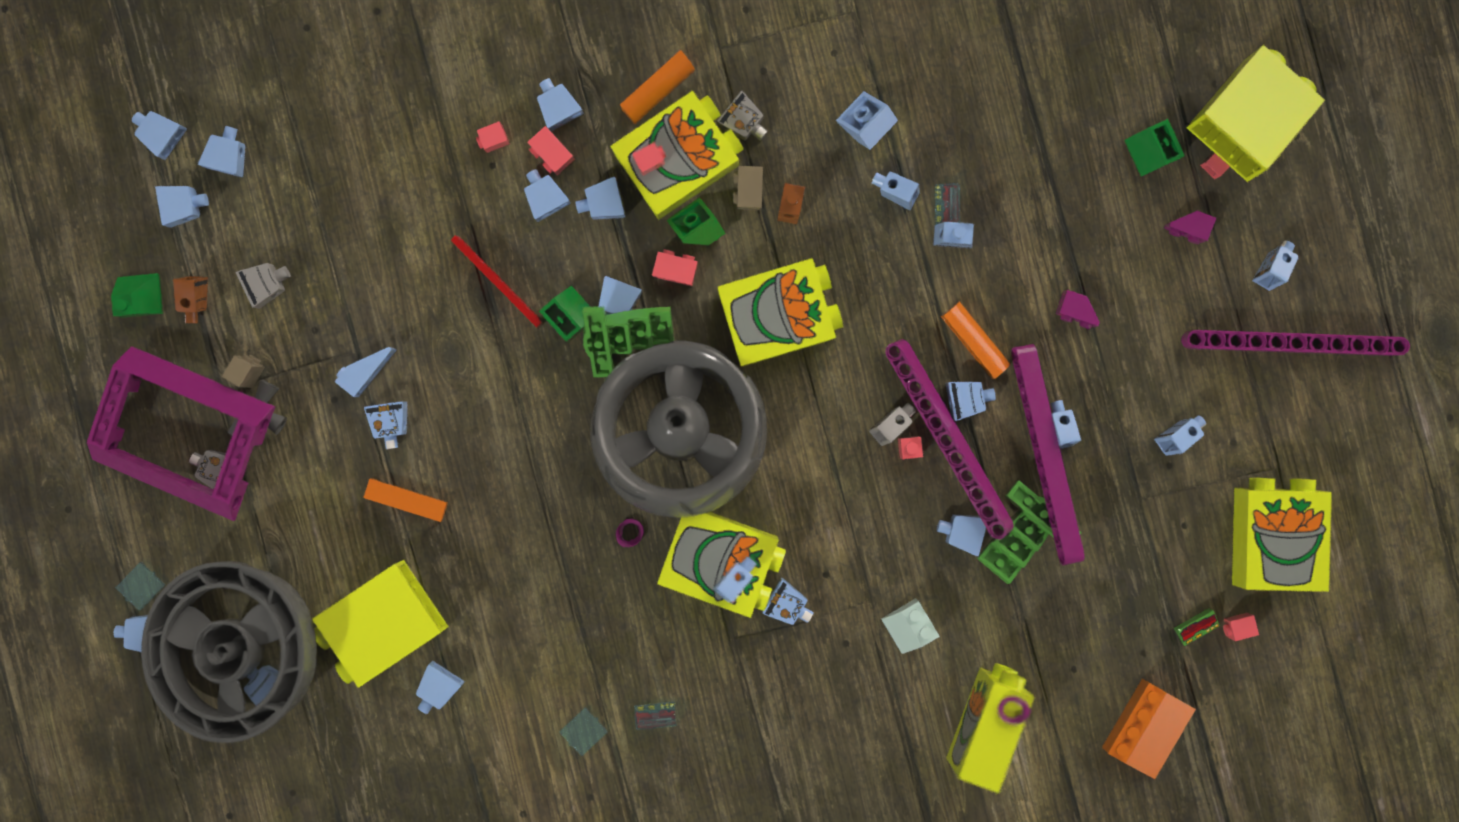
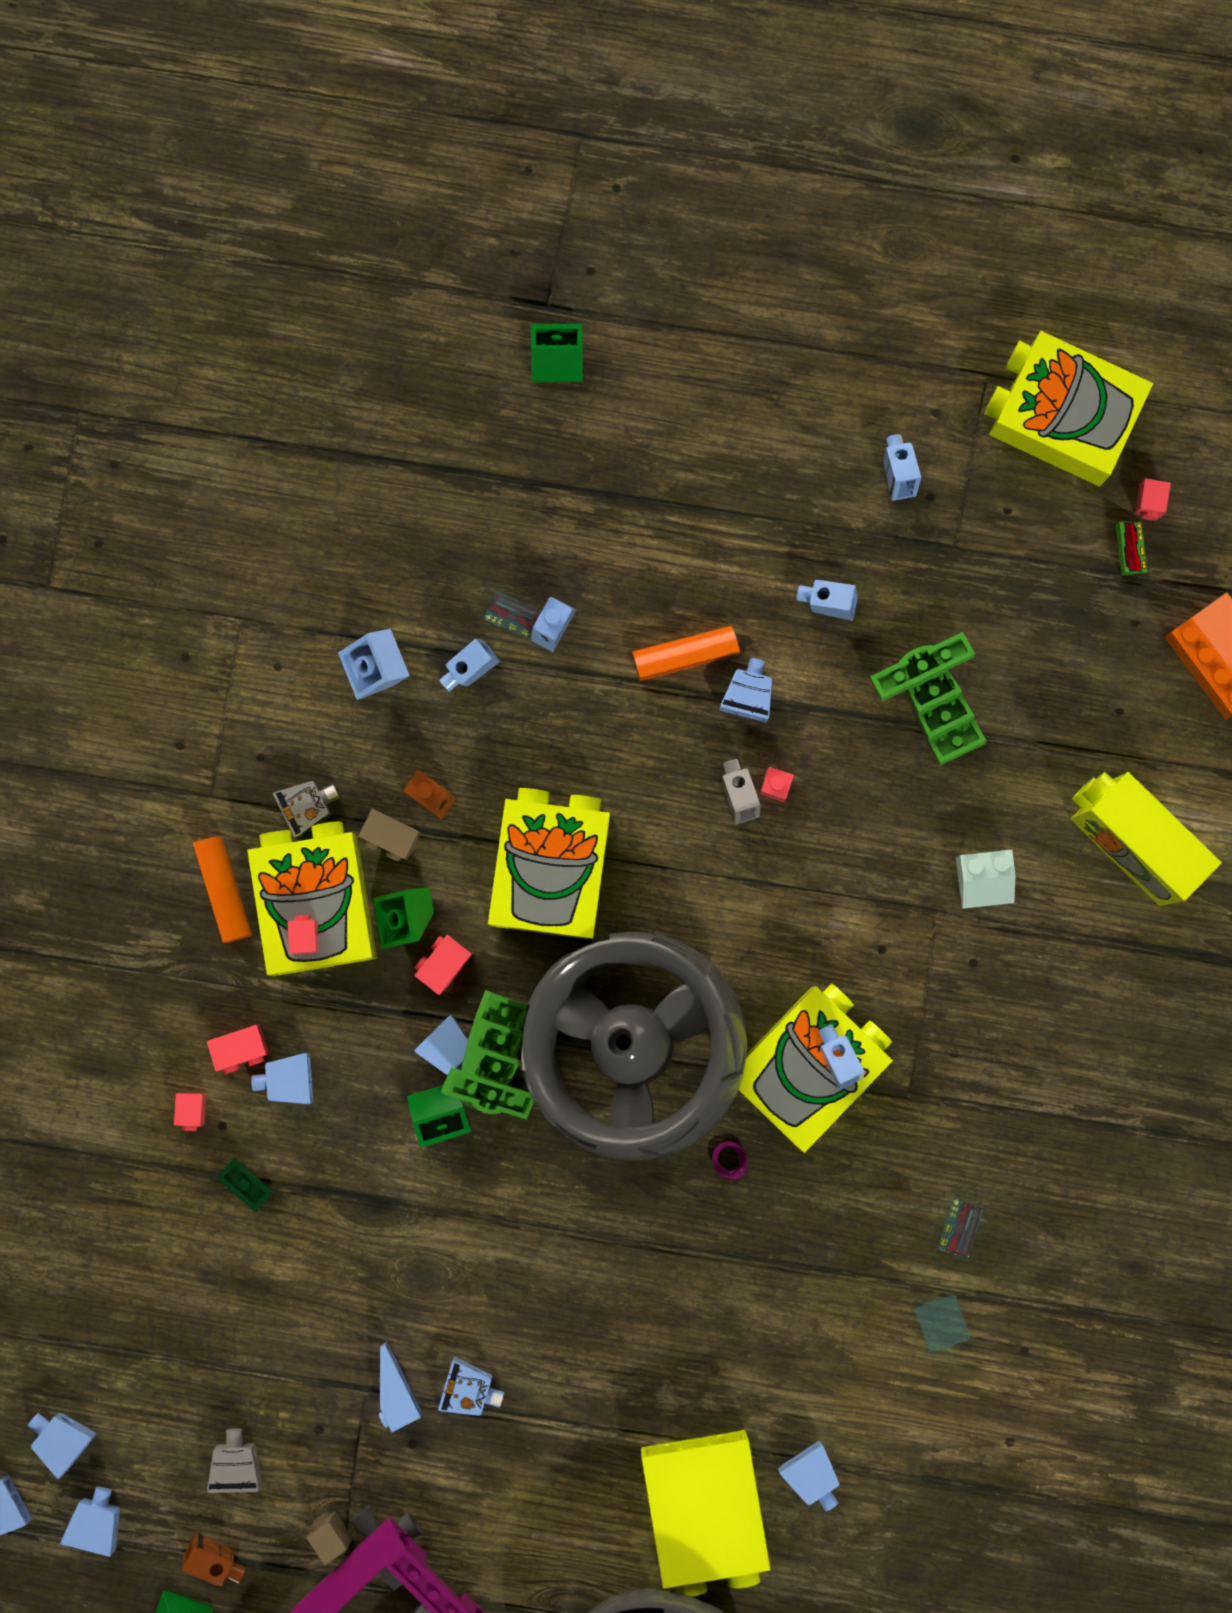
camera: 65 degrees left, 5 degrees down
orange tile [364,478,448,522] -> none
red tile [451,235,544,328] -> none
light blue torso [537,78,584,131] -> none
light blue torso [575,177,626,220] -> none
light blue torso [762,578,814,625] -> none
magenta beam [885,339,1014,539] -> none
light blue torso [937,514,986,557] -> none
magenta piece [998,696,1031,725] -> none
magenta beam [1011,344,1085,566] -> none
magenta slope [1056,290,1100,329] -> none
magenta slope [1163,211,1216,244] -> none
magenta beam [1181,330,1410,356] -> none
neon yellow brick [1186,45,1325,182] -> none
coral brick [1200,152,1230,179] -> none
light blue torso [1252,241,1298,291] -> none
none -> dark green plate [216,1157,274,1213]

